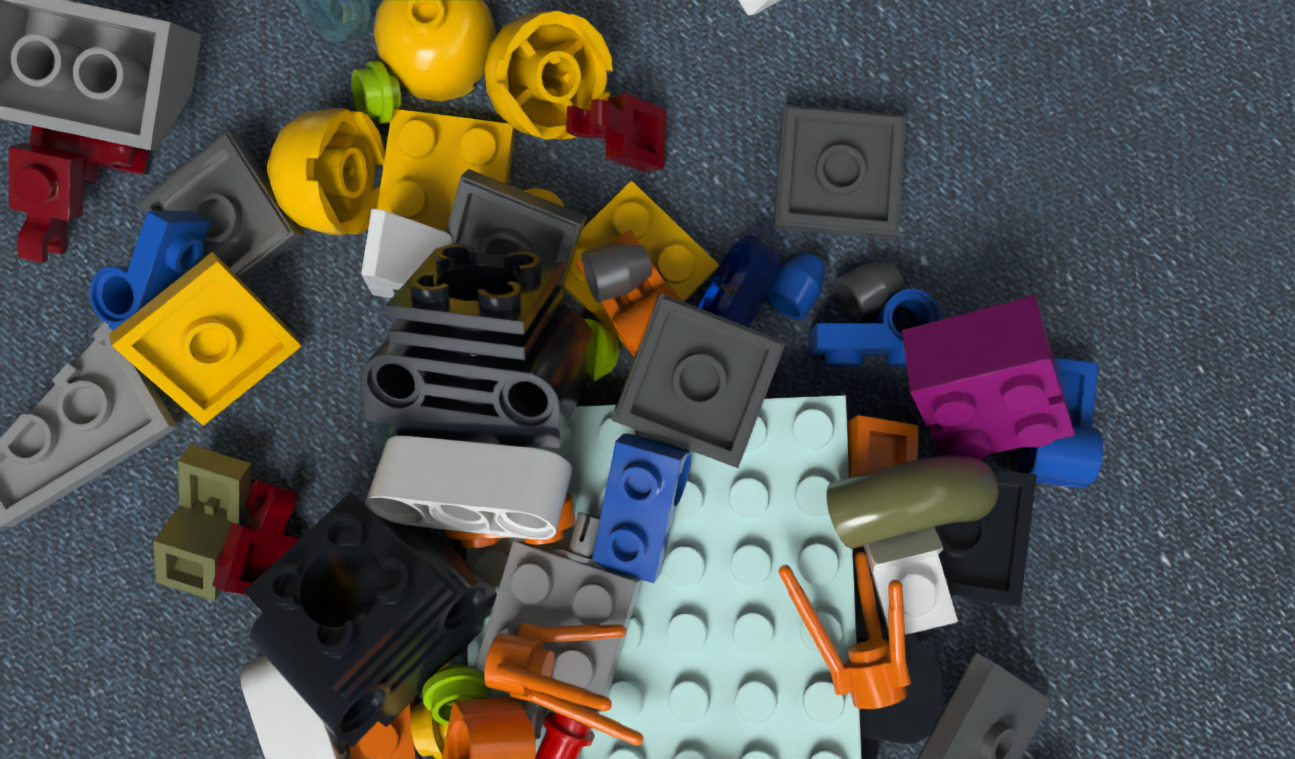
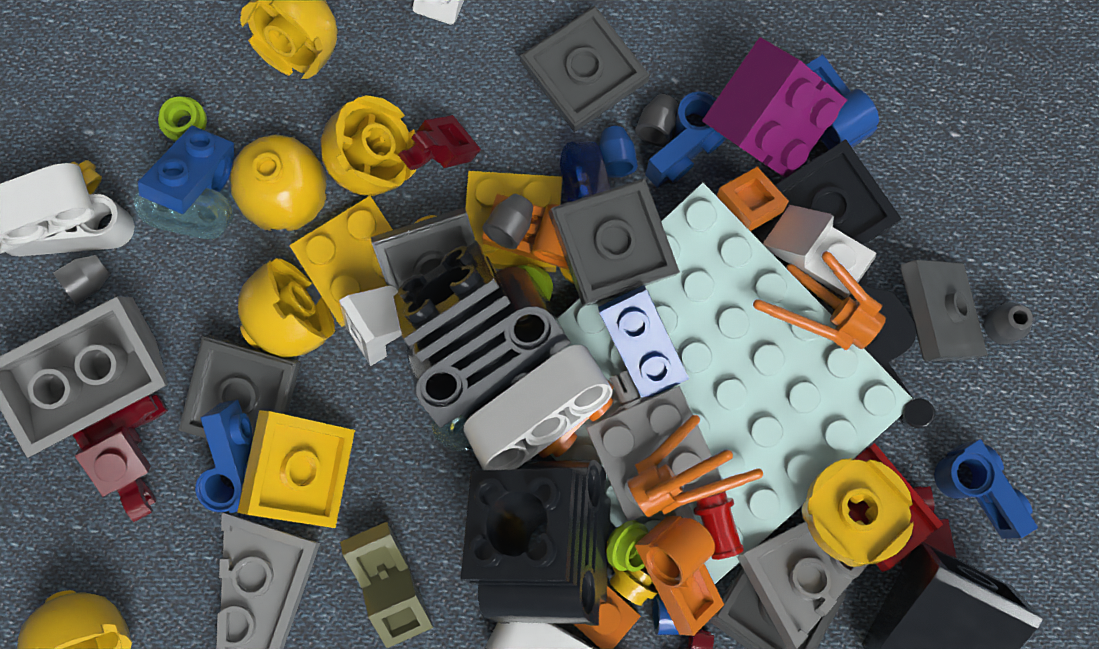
camera: 35 degrees left, 5 degrees down
dark red plate [212,480,300,595] -> none
lime plate [351,61,401,124] -> none
olive cylinder [826,455,999,549] -> none

